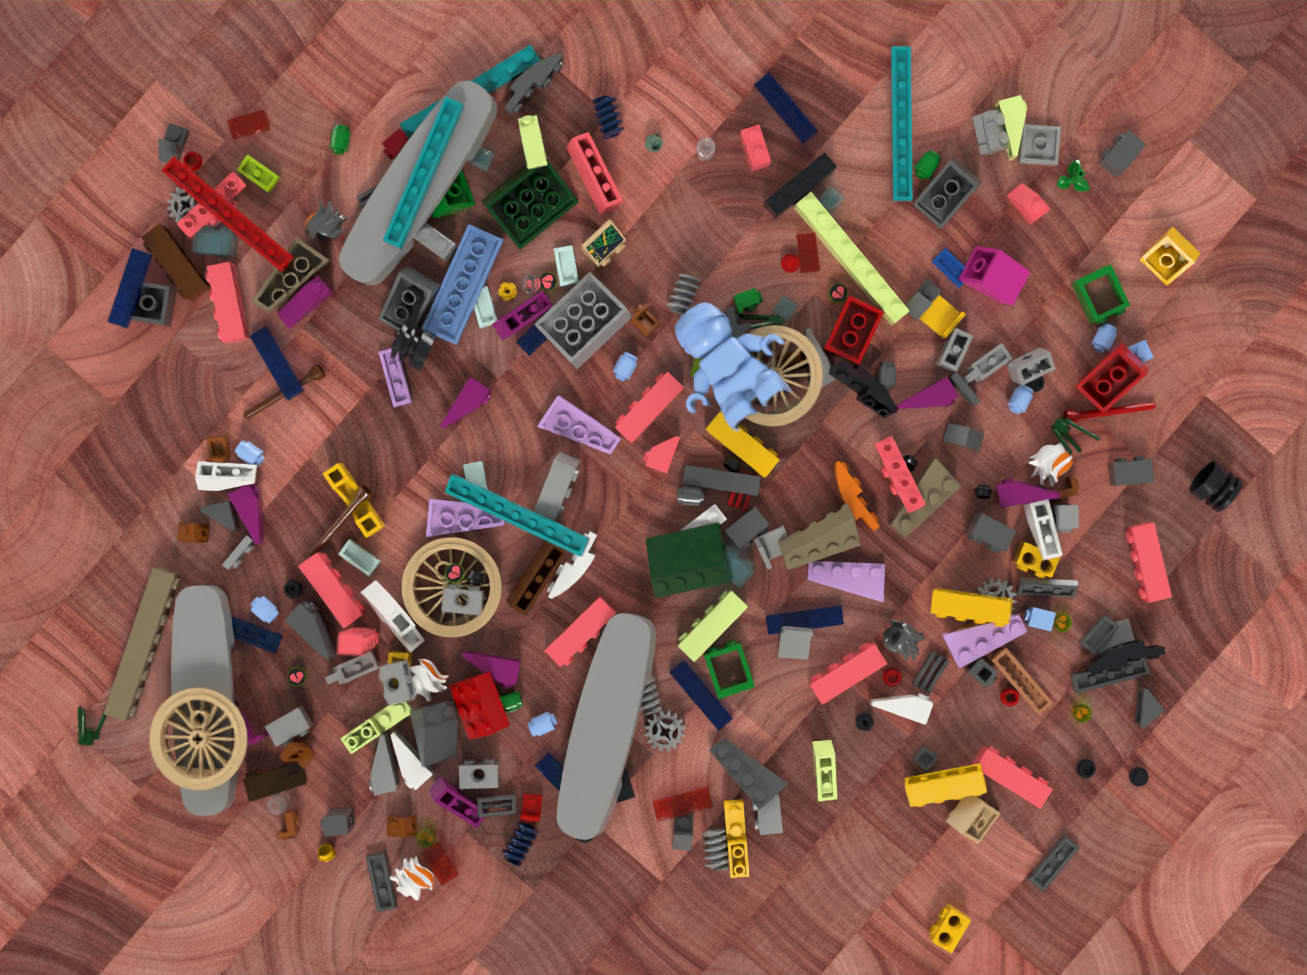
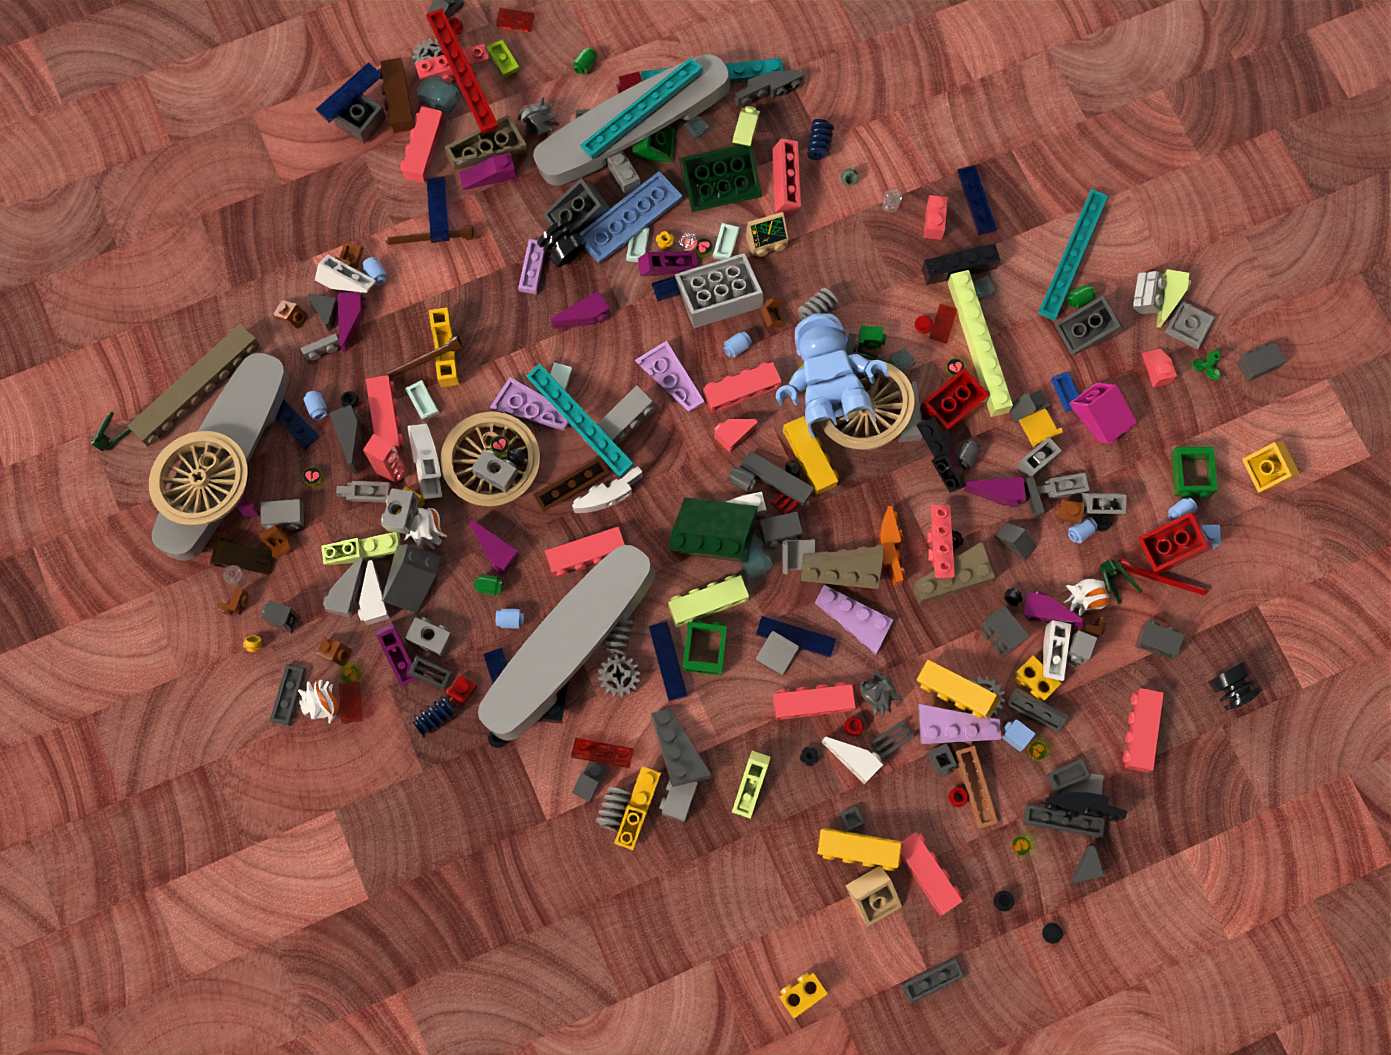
camera: 30 degrees right, 15 degrees down
red brick [449,671,510,740] -> none
none -> dark orange bracket [1055,500,1085,524]

